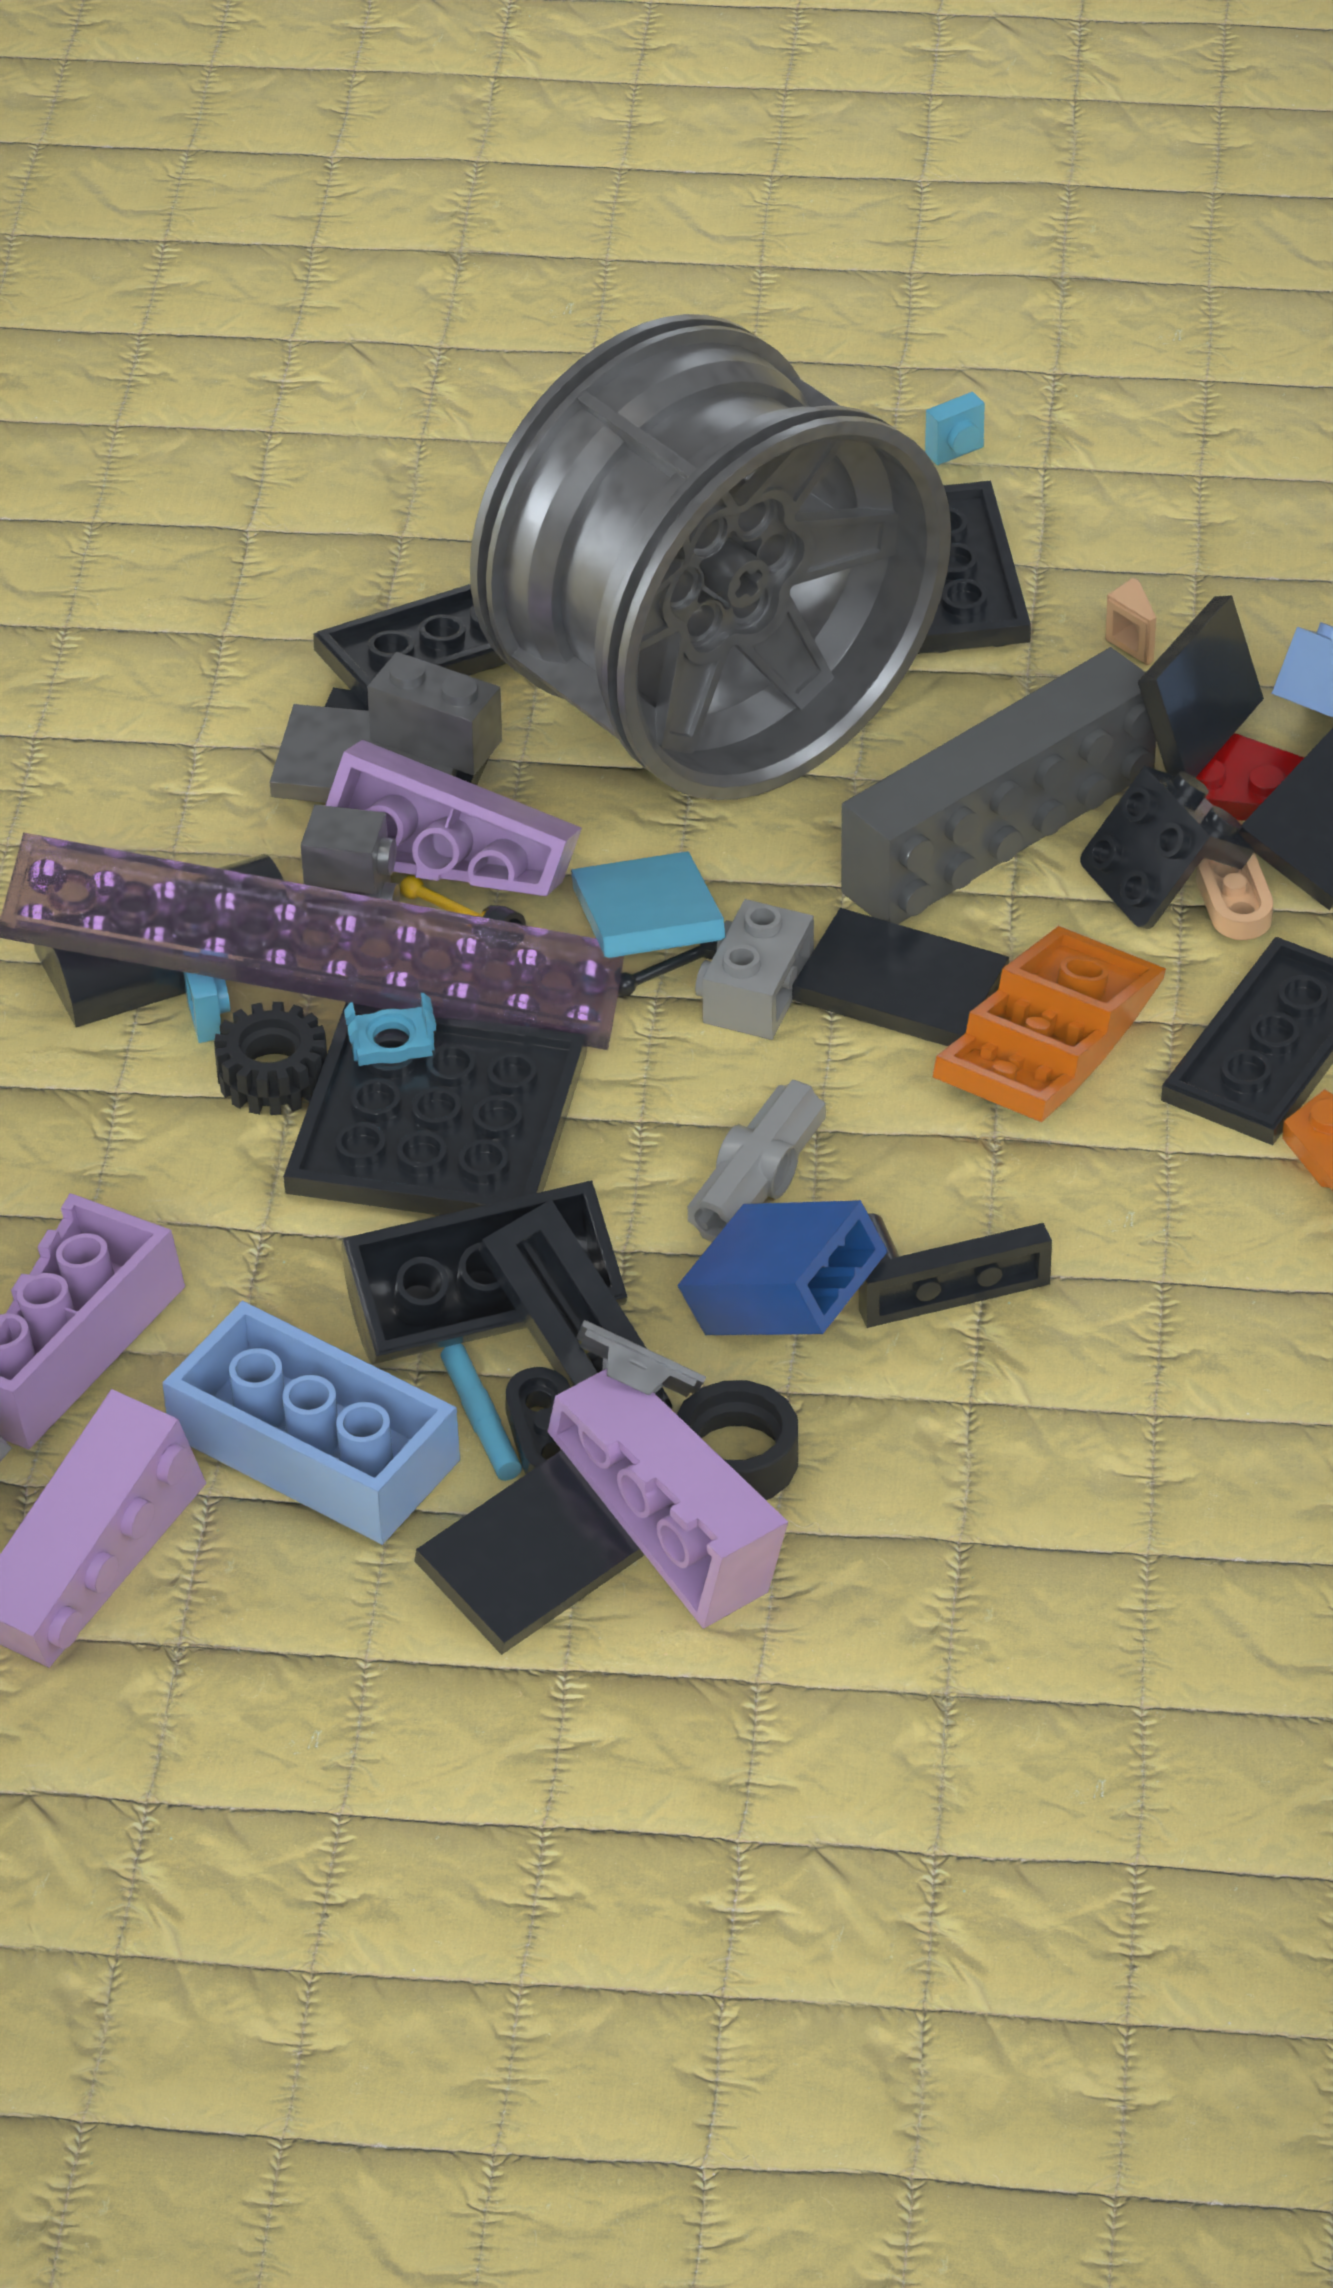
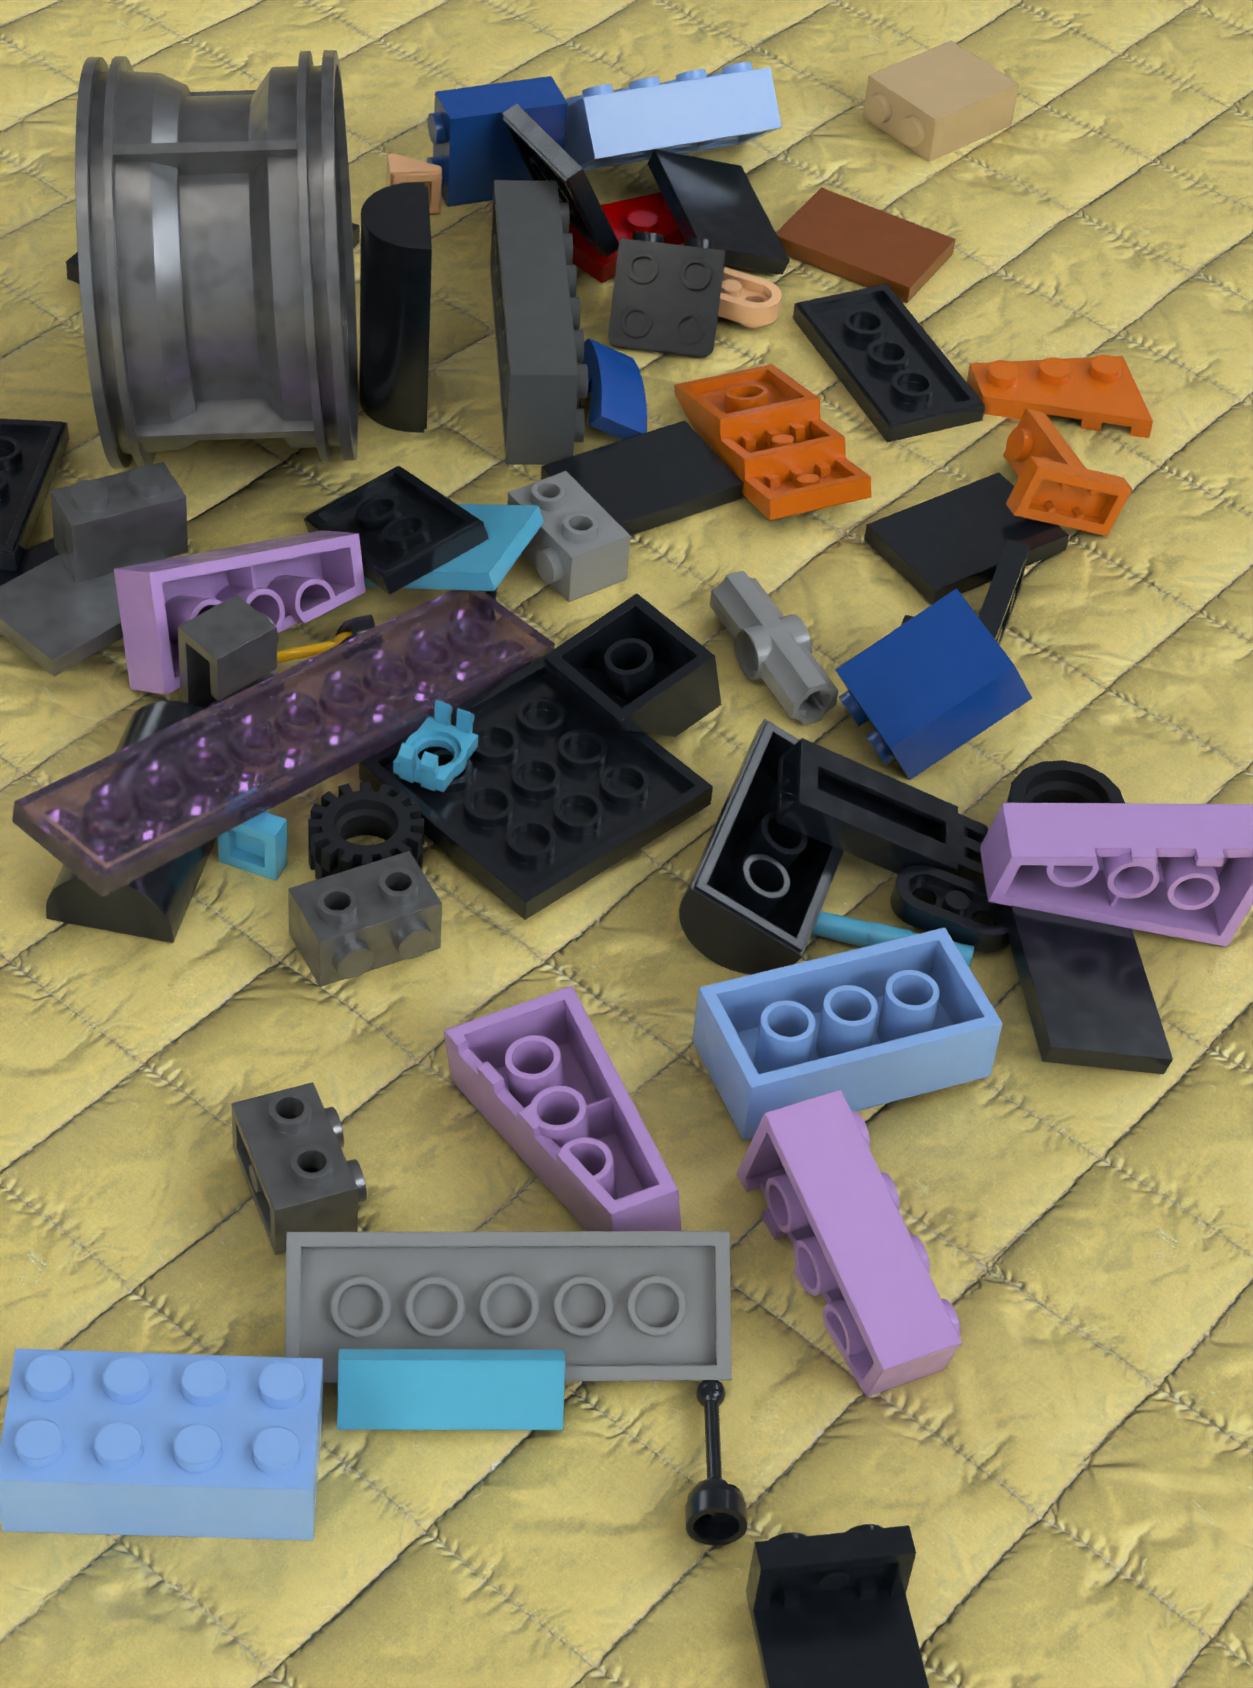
camera: 60 degrees left, 0 degrees up
flat silver piece [576,1320,706,1397] -> none
none -> flat silver brick [288,851,442,987]
none -> black tile [304,466,489,595]
none -> black brick [359,182,432,433]
none -> blue brick [427,76,568,207]
none -> black slope [543,593,722,737]
none -> blue slope [583,338,647,440]
none -> black tile [864,472,1069,604]
none -> orange bracket [1003,408,1132,536]

